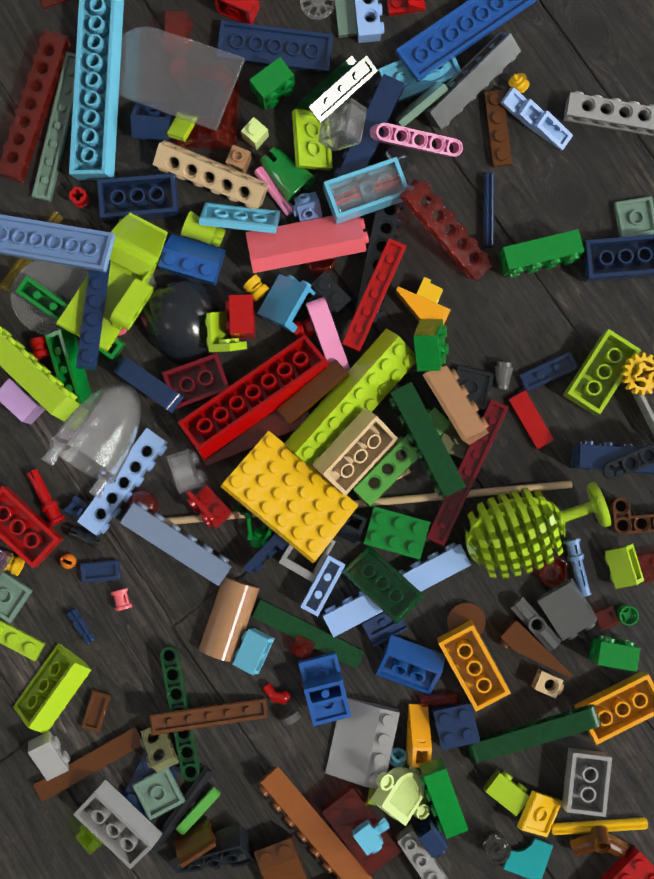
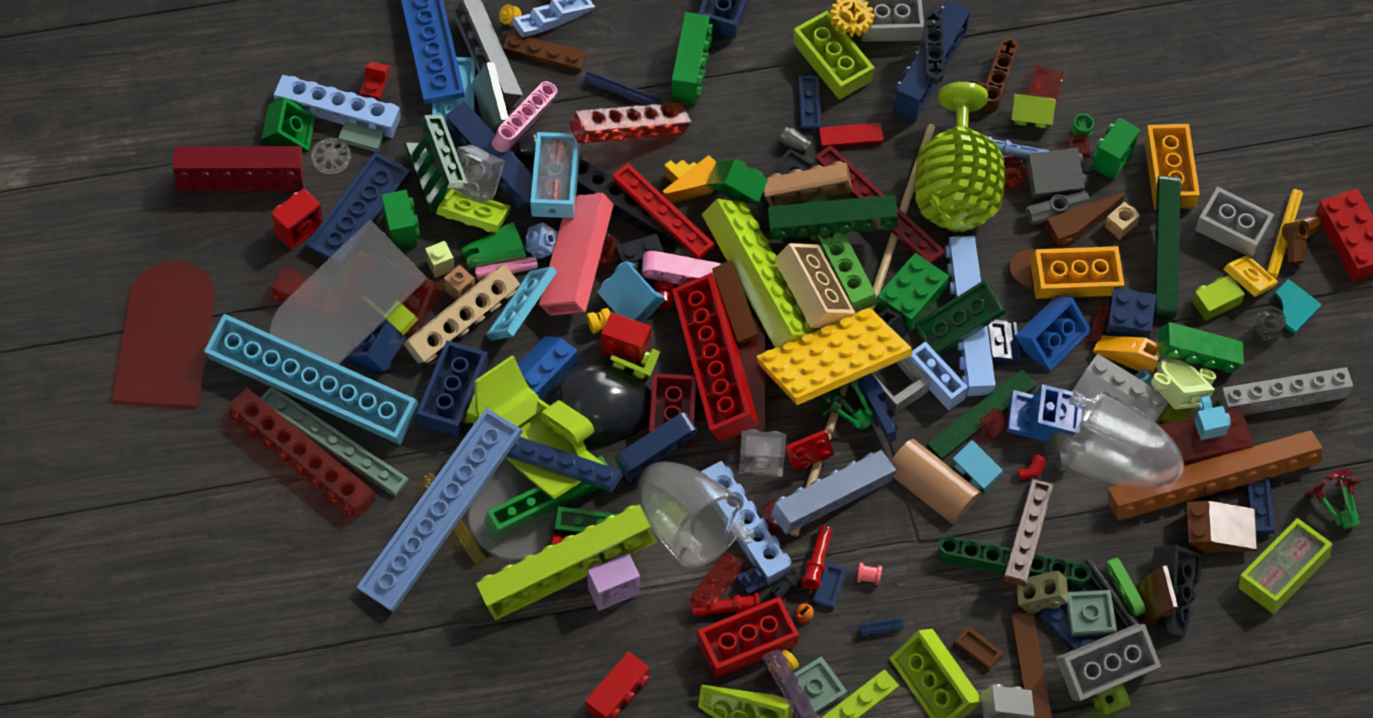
camera: 60 degrees left, 25 degrees down
red bush [69,187,90,208] -> none
lime plant [181,211,226,247] -> none
dark blue brick [416,818,448,858] -> none
none -> clear red plate [690,552,745,611]
none -> red pin [801,525,833,590]
none -> clear windscreen [1059,391,1184,489]

